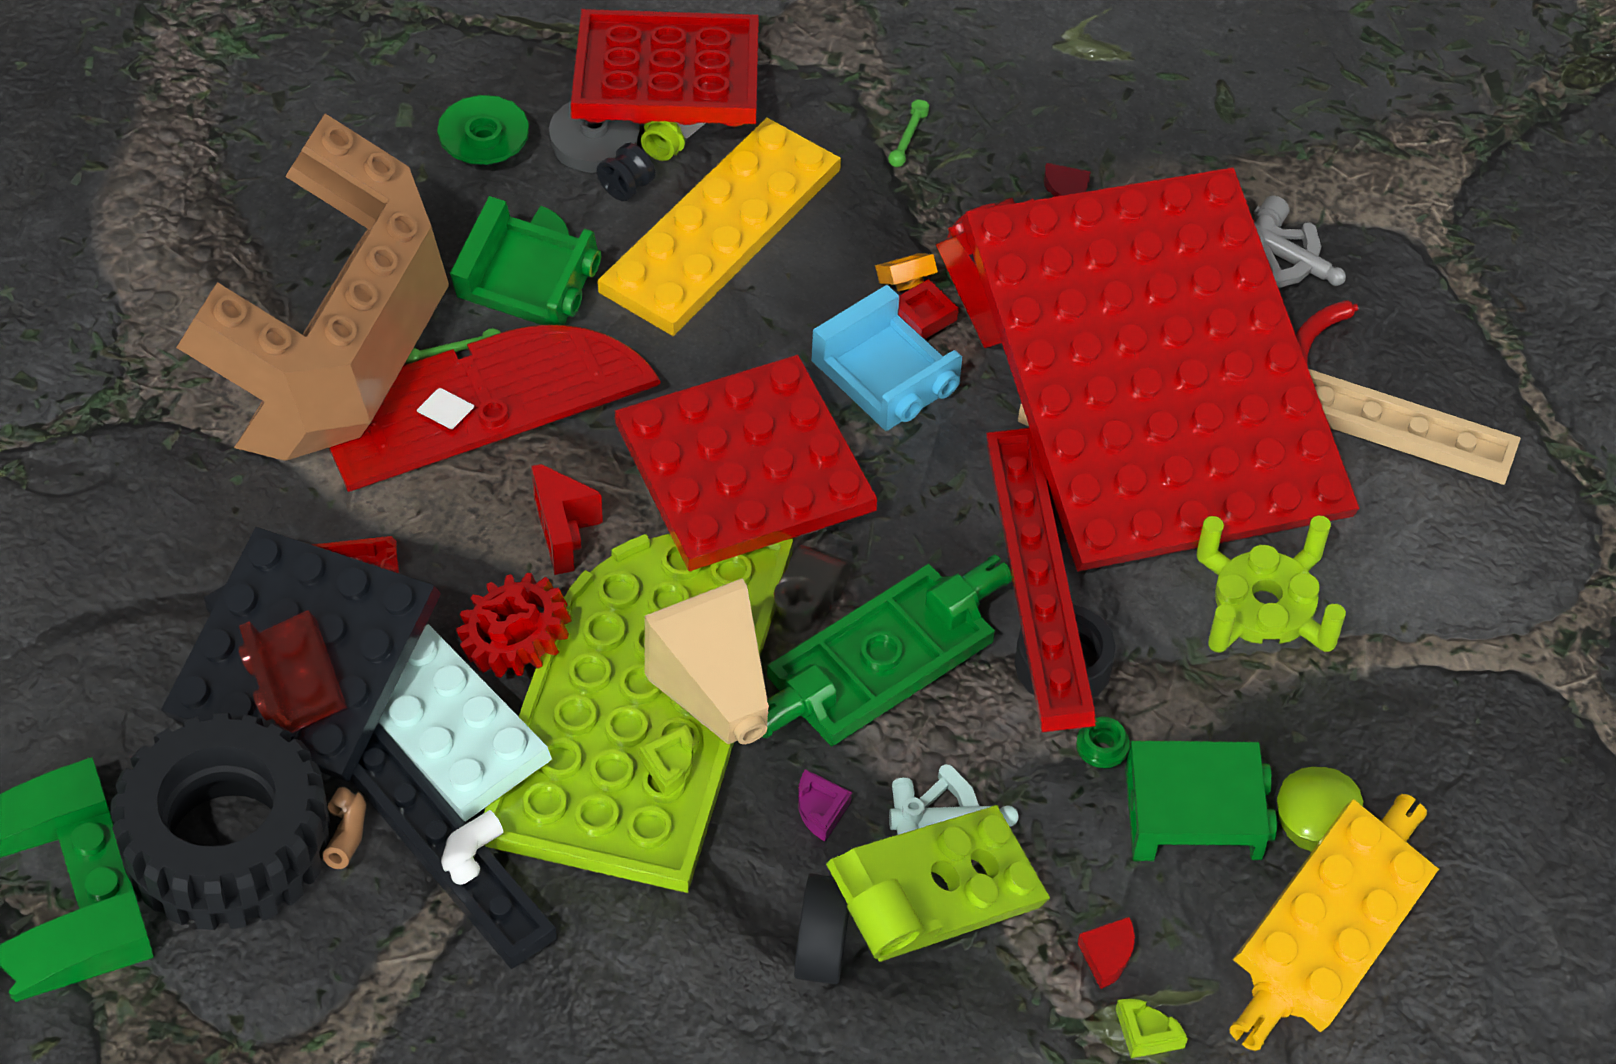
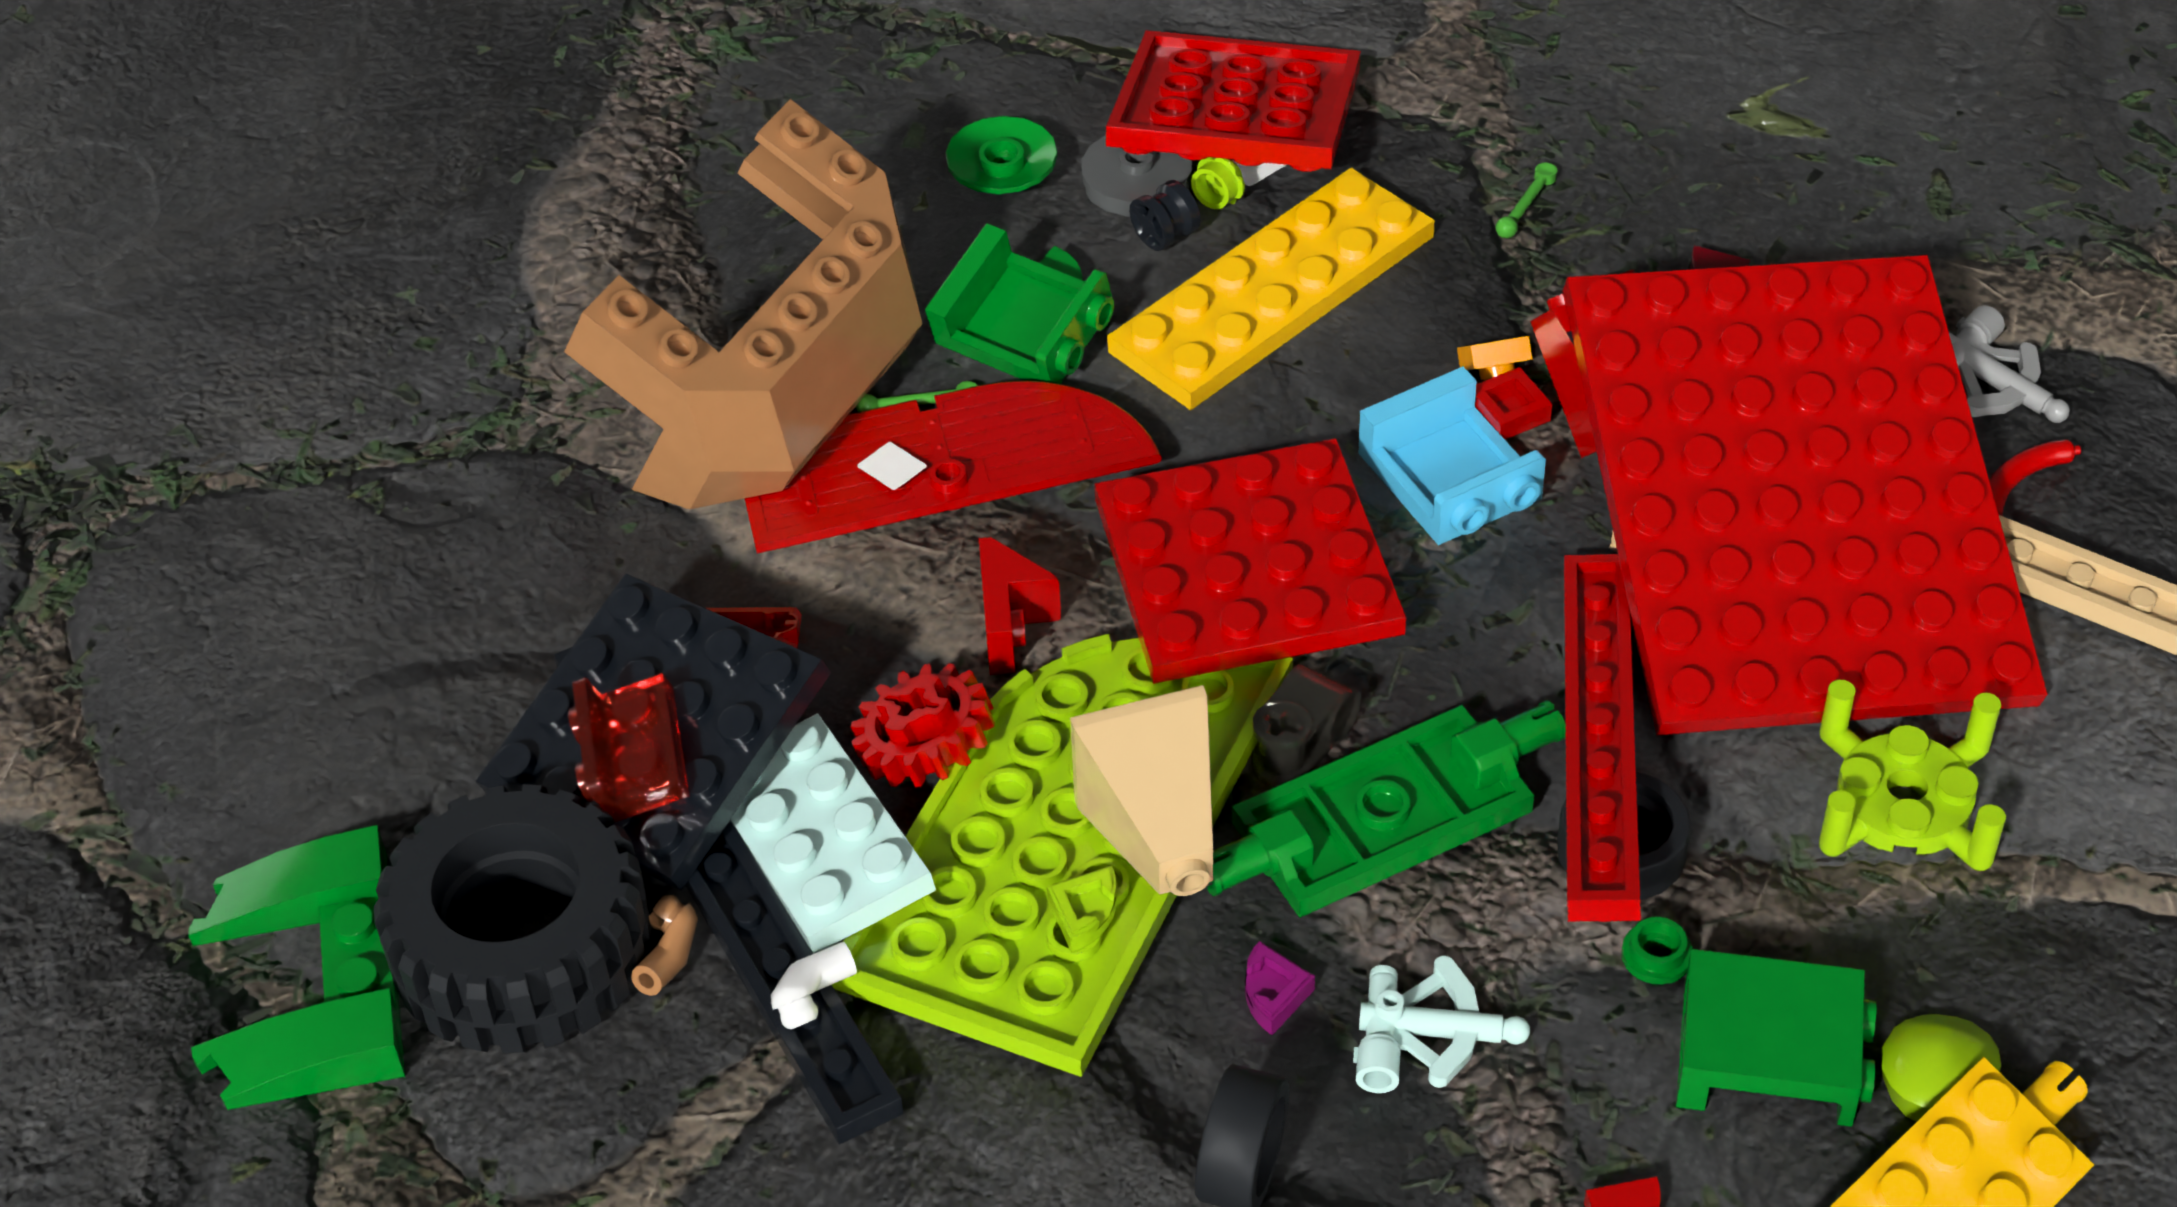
camera: 15 degrees right, 5 degrees down
lime hinge [826,805,1050,962] -> none

